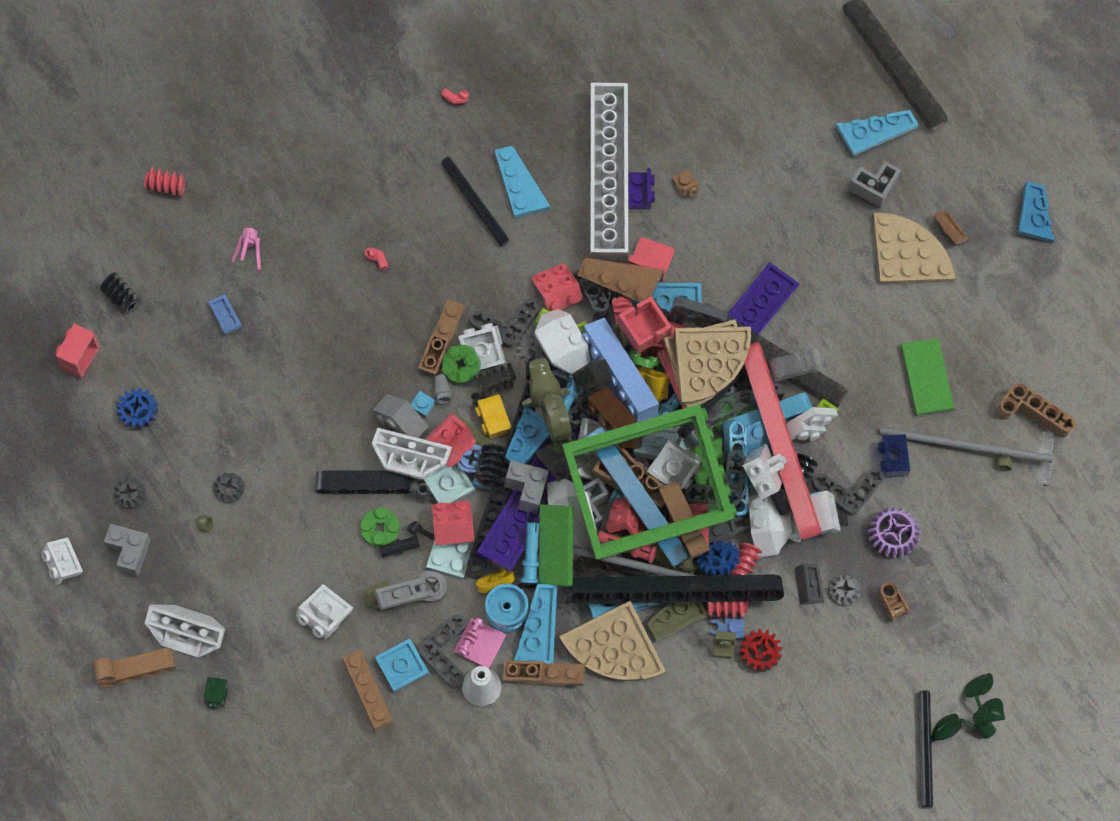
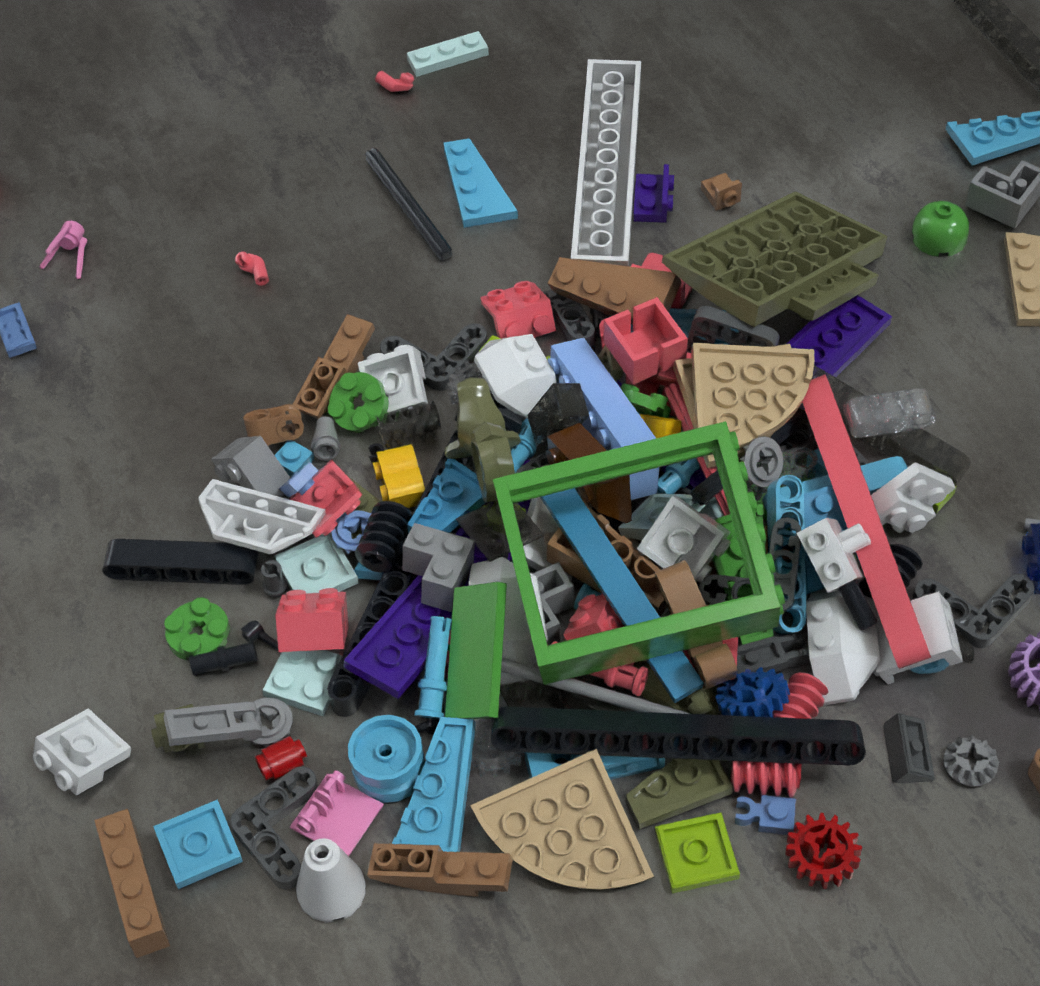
camera: 10 degrees right, 15 degrees down
yellow plate [476,569,515,594] -> none
olive bracket [713,631,736,658] -> none
none -> medium nougat piece [243,404,304,446]
none -> red brick [255,736,307,781]
none -> medium blue plate [279,462,318,497]
none -> light aqua plate [407,31,489,77]
none -> lime tile [655,812,740,894]
none -> olive slope [662,191,888,327]
none -> light grey gear [740,436,783,487]
none -> bright green cylinder [912,201,969,256]

